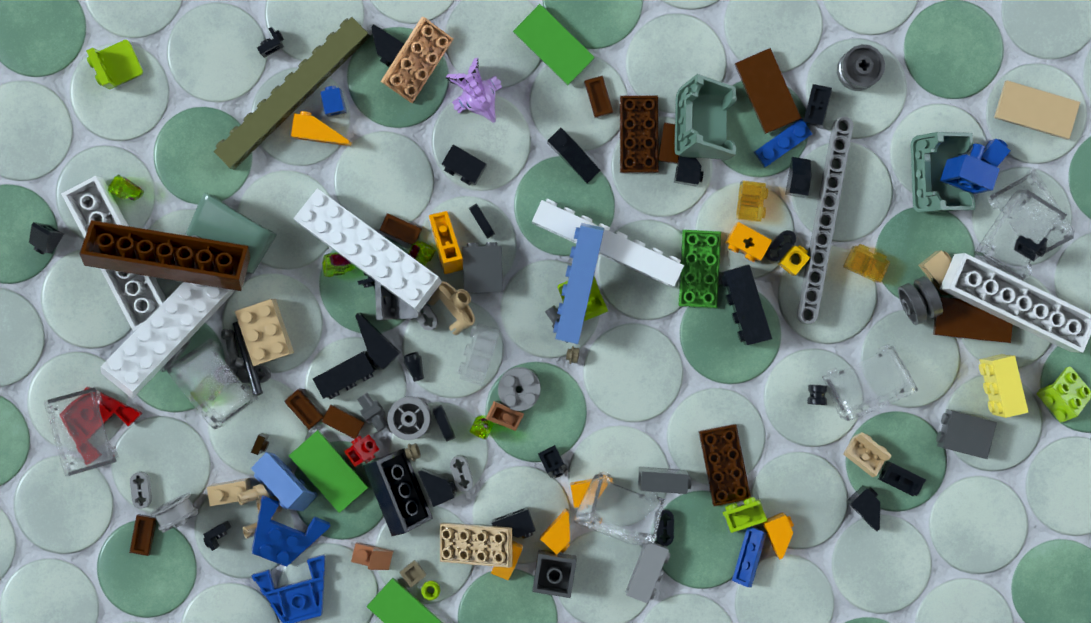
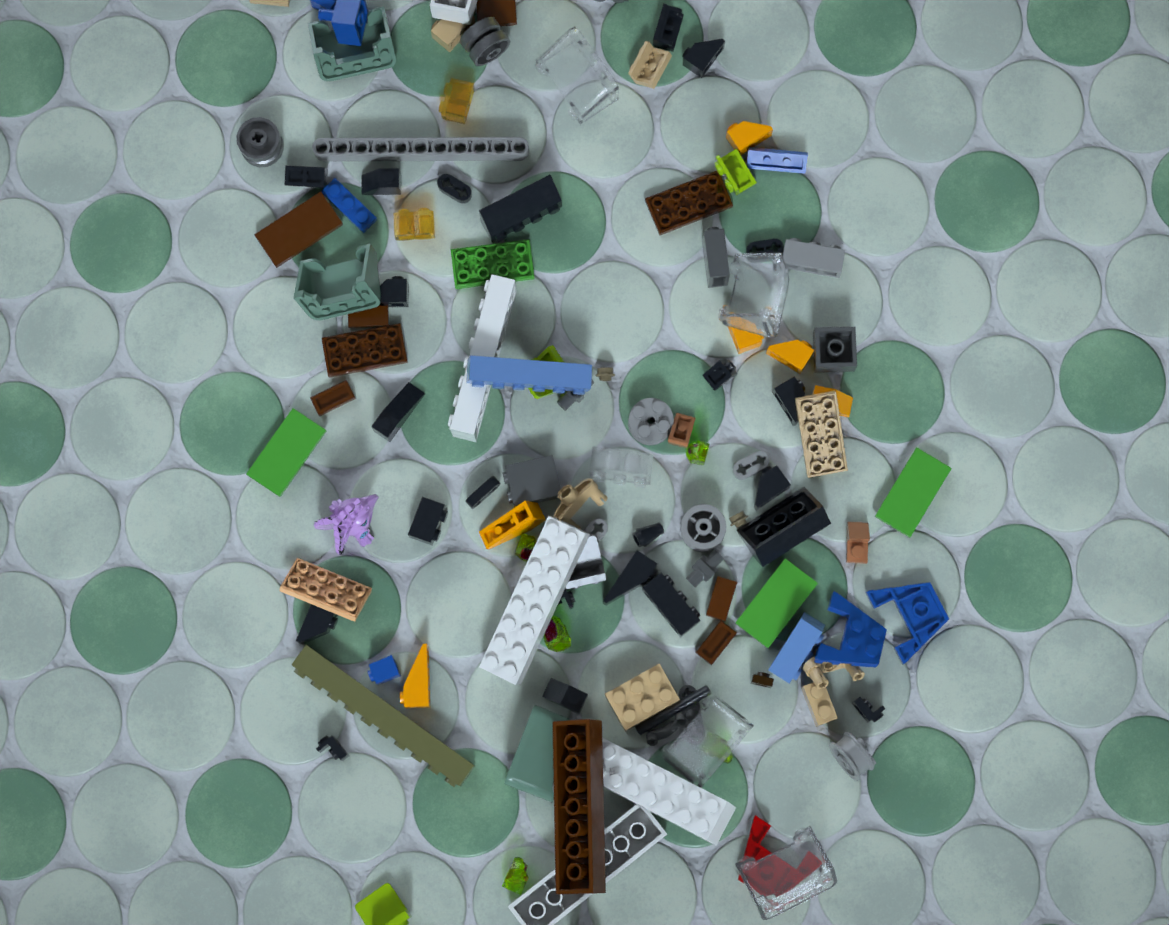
camera: 95 degrees left, 10 degrees down
reddish brown tile [129,514,157,556] -> none
light grey beam [130,471,152,509] -> none
red brick [344,434,380,467] -> none
reddish brown tile [379,213,422,246] -> none
dark tan plate [399,560,427,587] -> none
lime plate [421,581,440,600] -> none
black beam [432,405,456,442] -> none
light orange brick [725,222,772,262] -> none
yellow brick [778,245,810,276] -> none
black wheel [807,384,828,405] -> none
none -> black slope [542,678,588,714]

